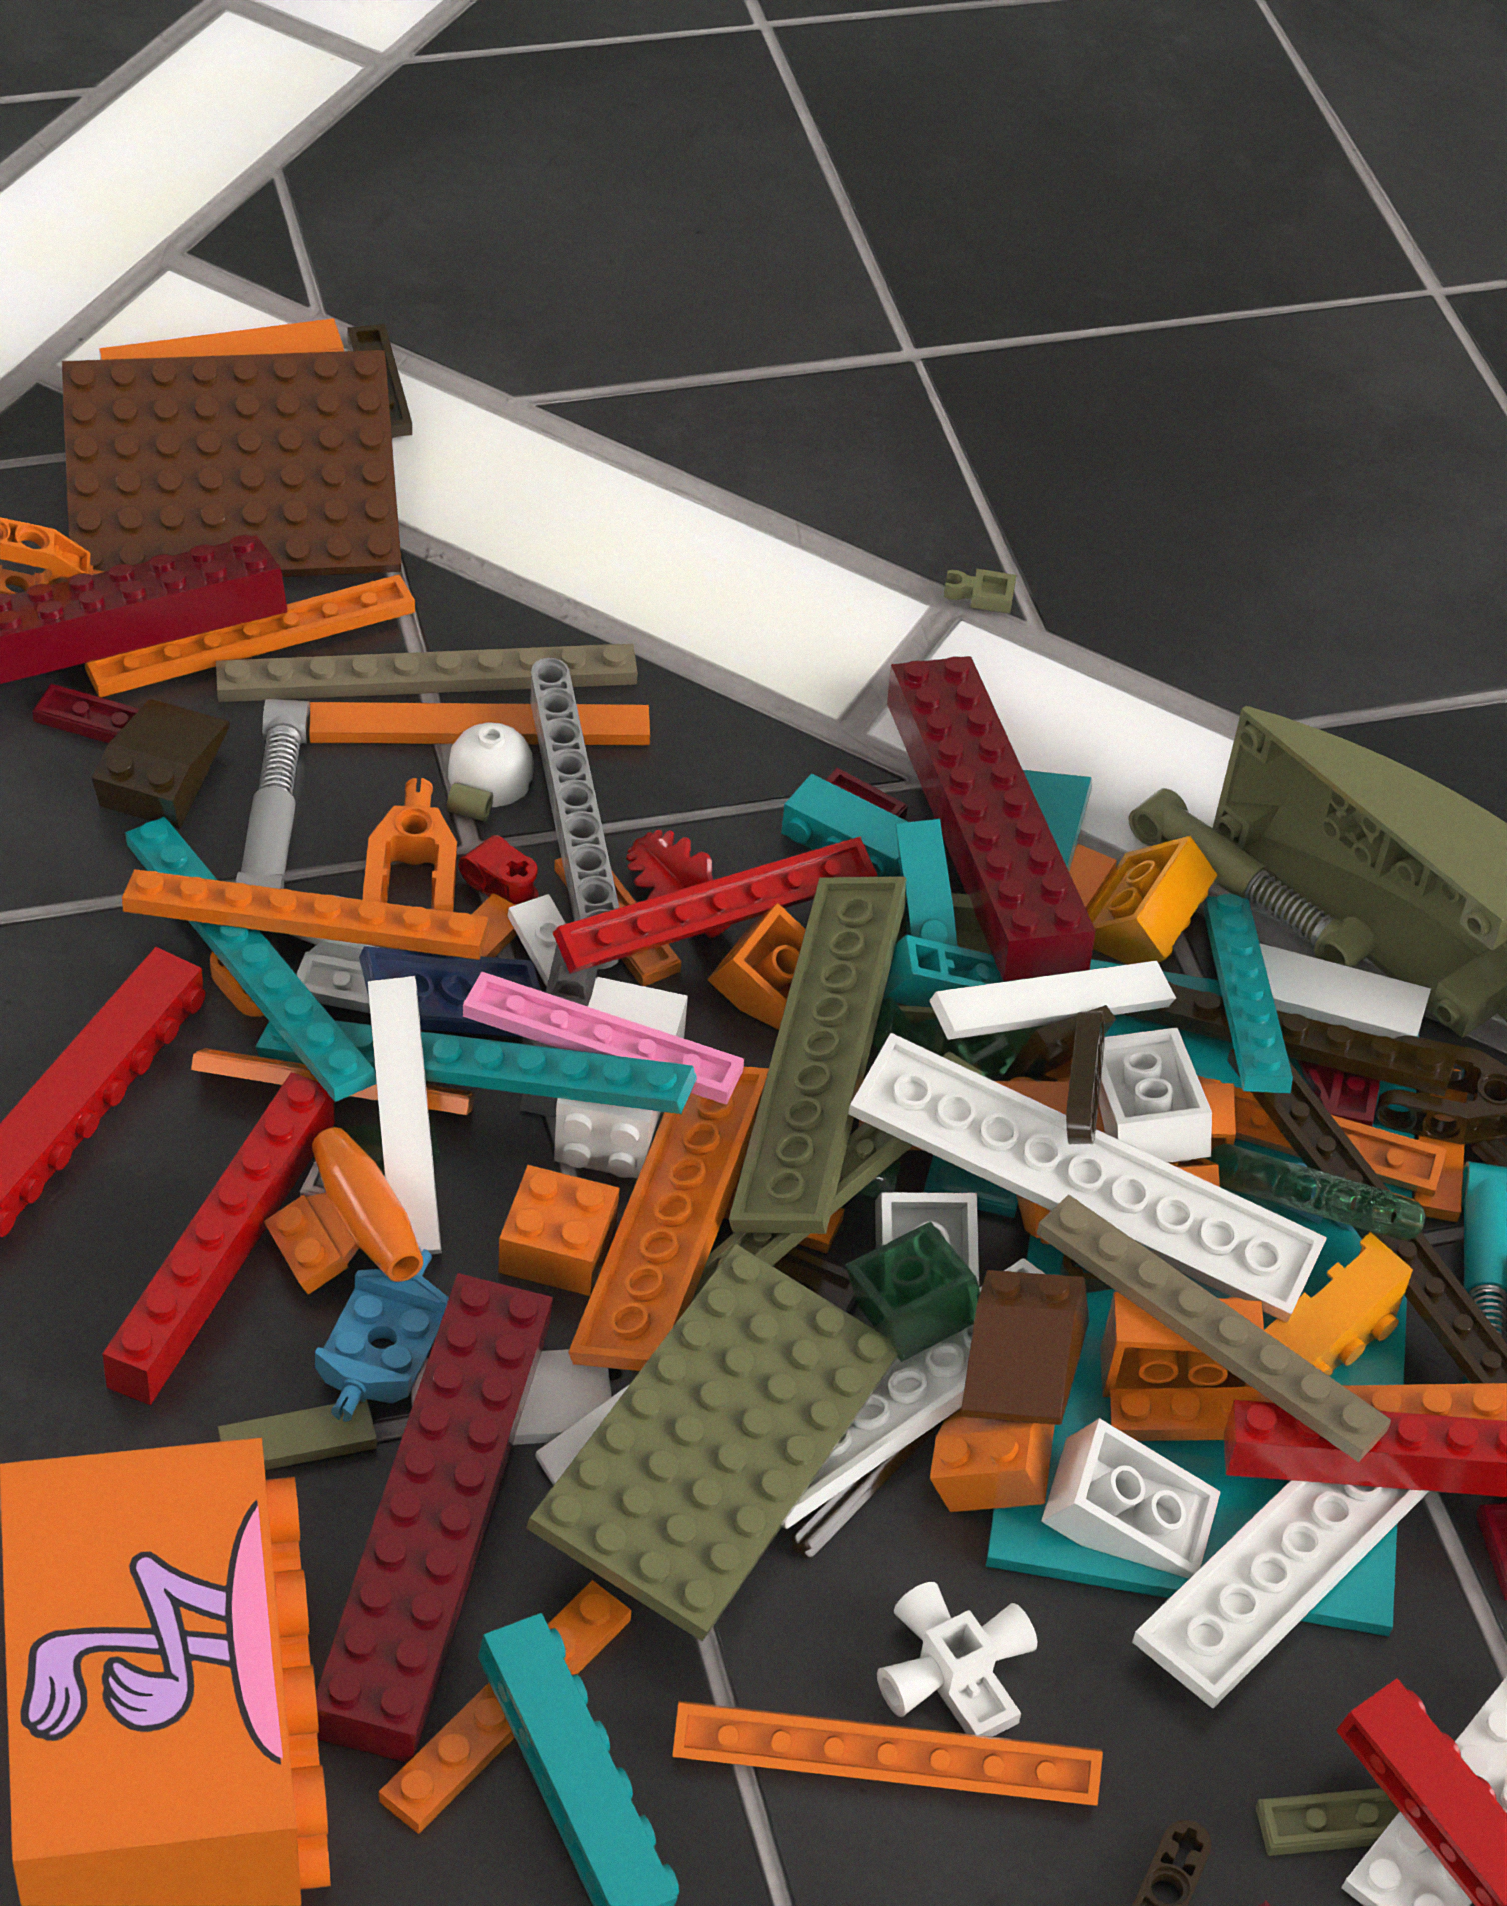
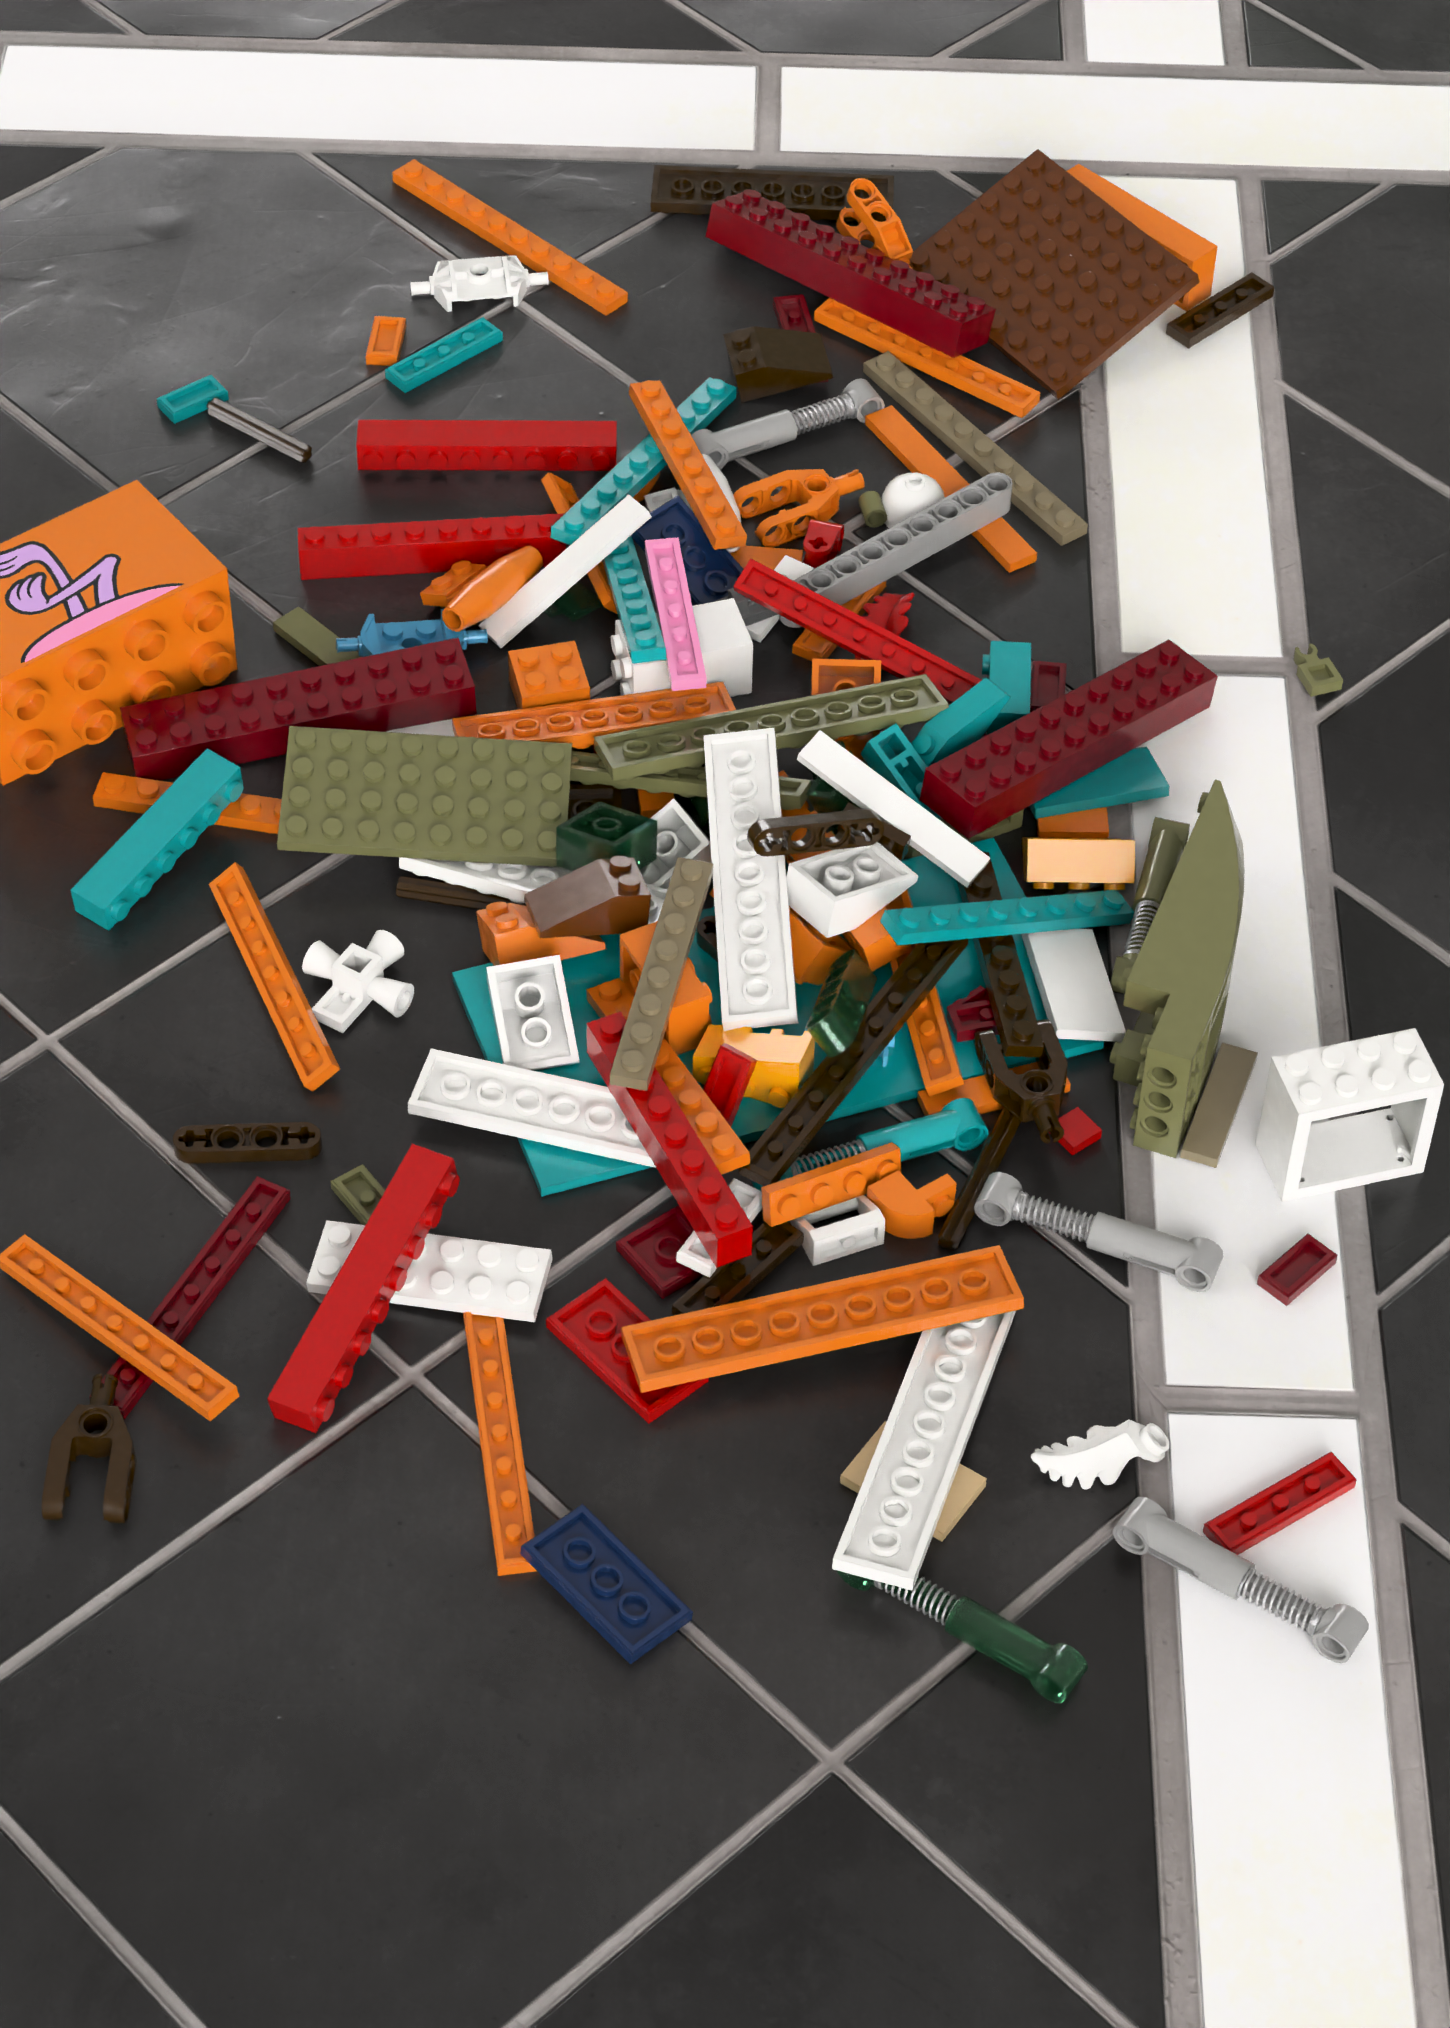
camera: 65 degrees right, 0 degrees up
none -> red tile [703,1043,757,1127]

